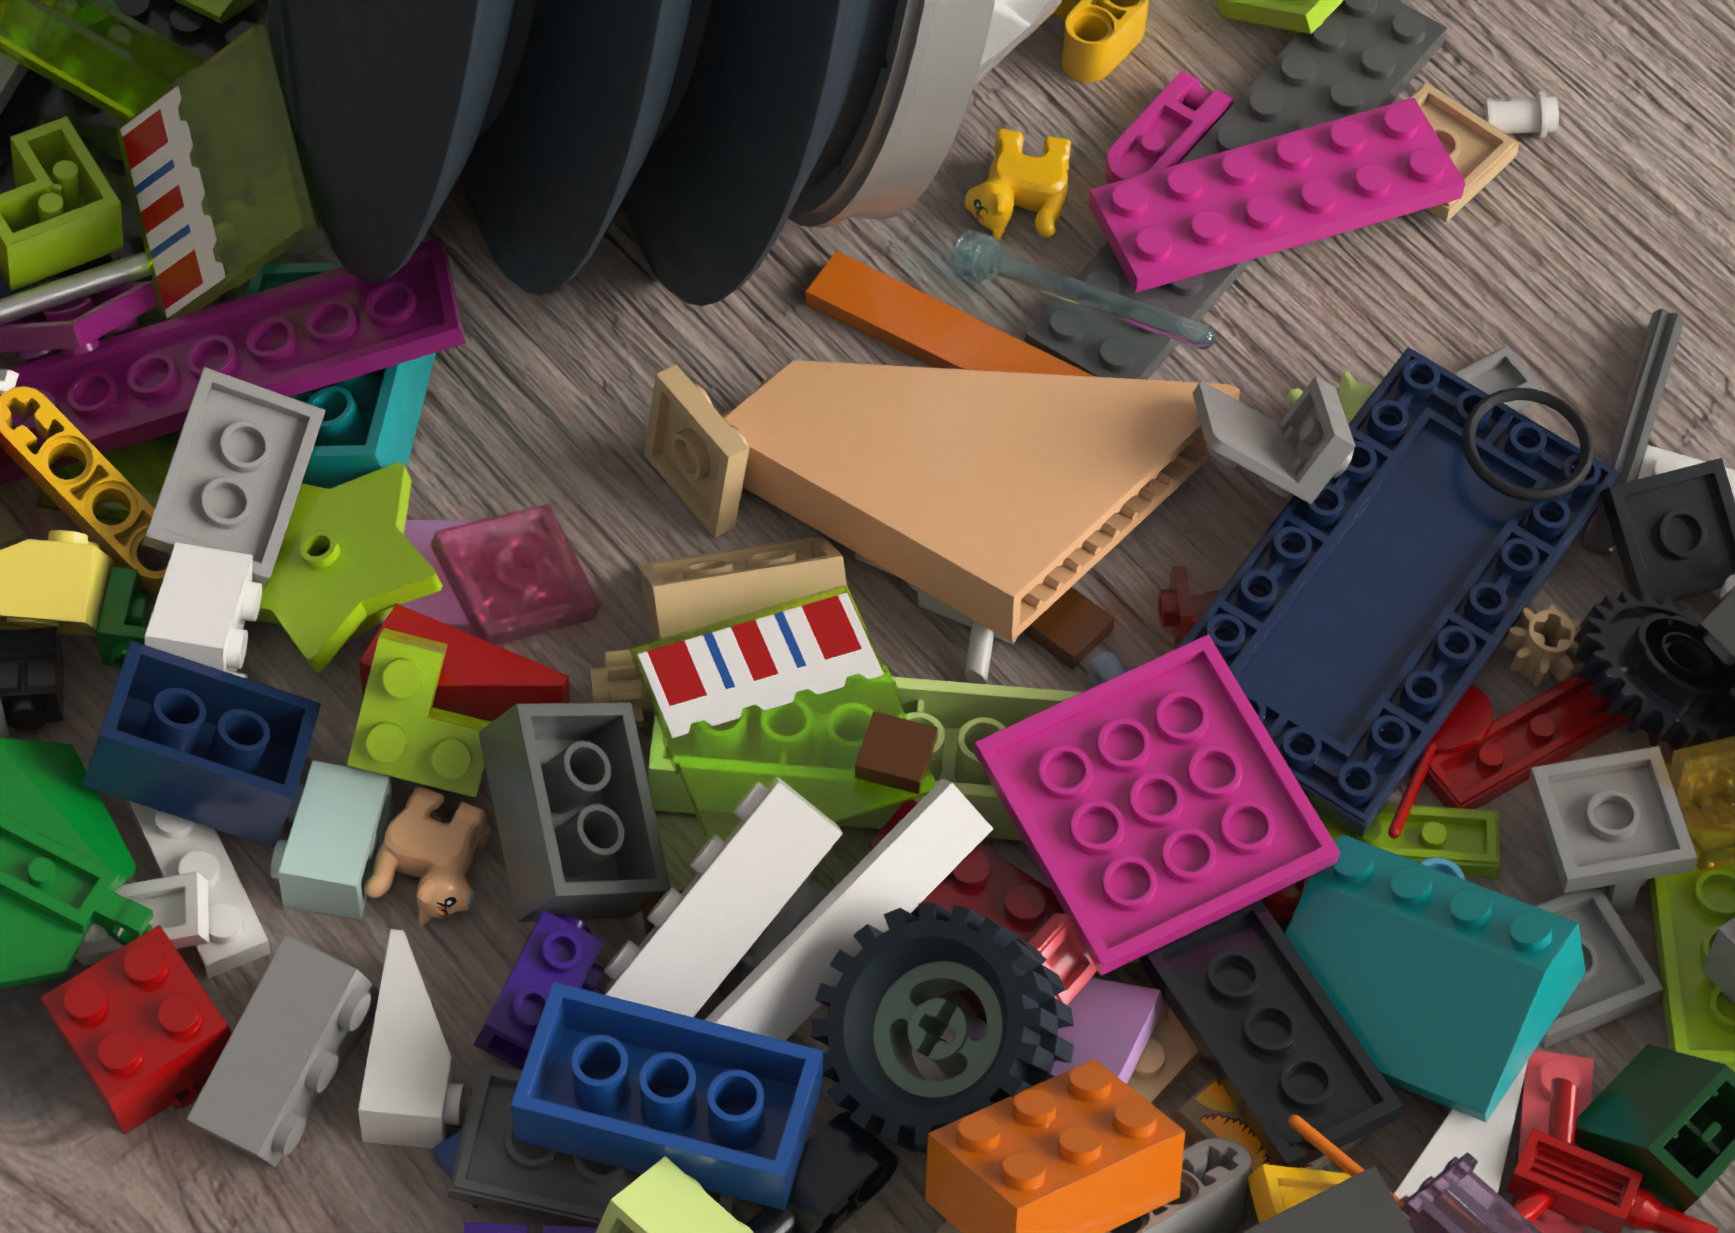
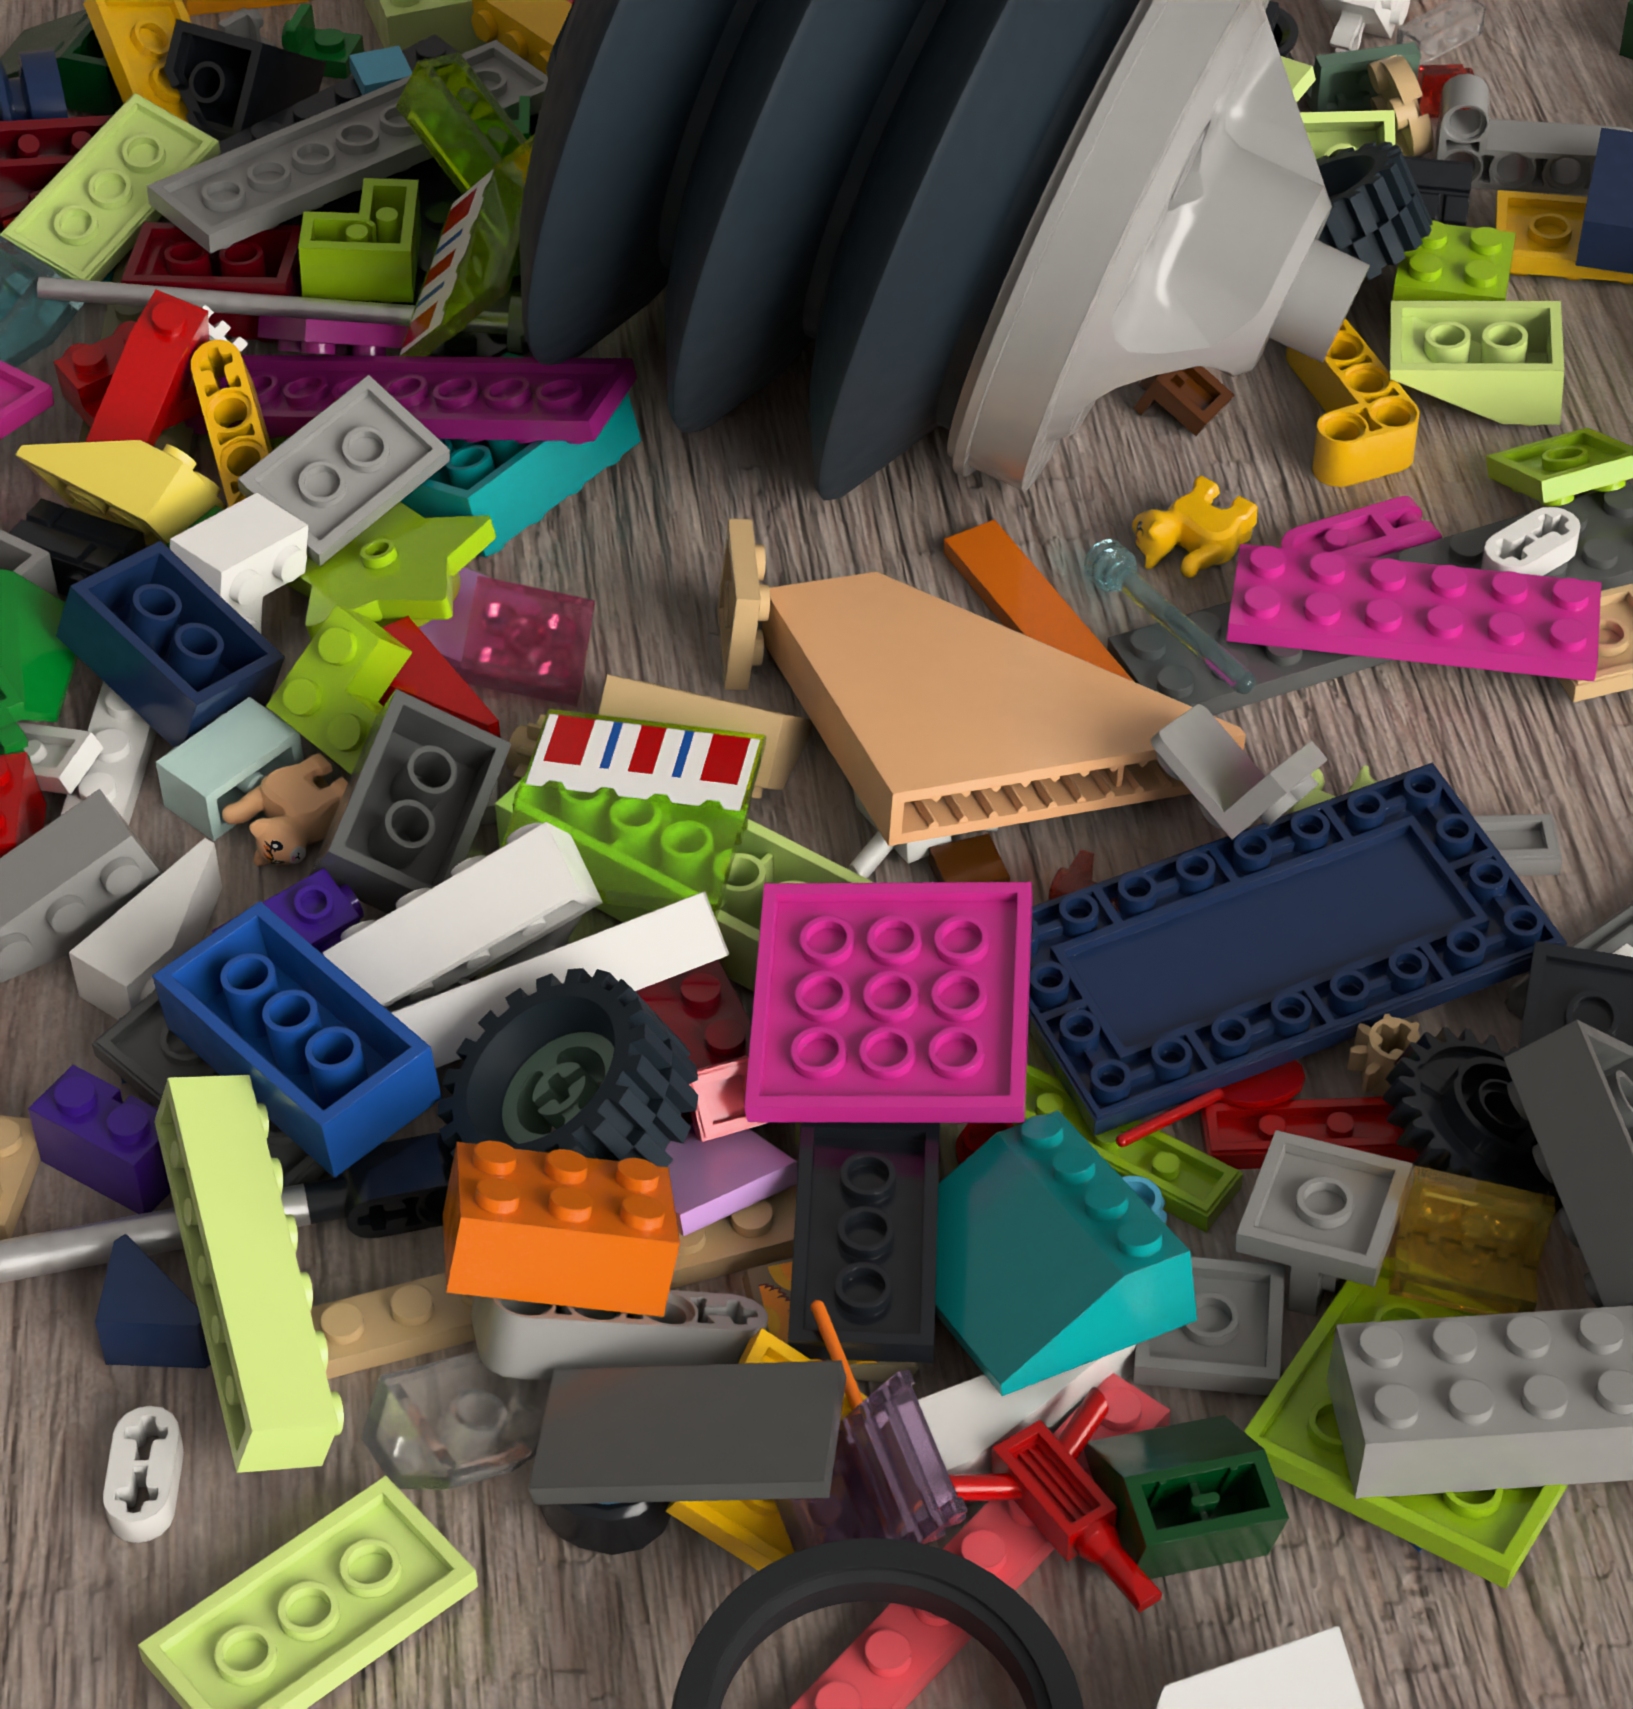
camera: 35 degrees right, 10 degrees down
reddish brown tile [854,711,938,794] -> none
black tyre [1462,388,1594,502] -> none
none -> white beam [1481,507,1581,576]

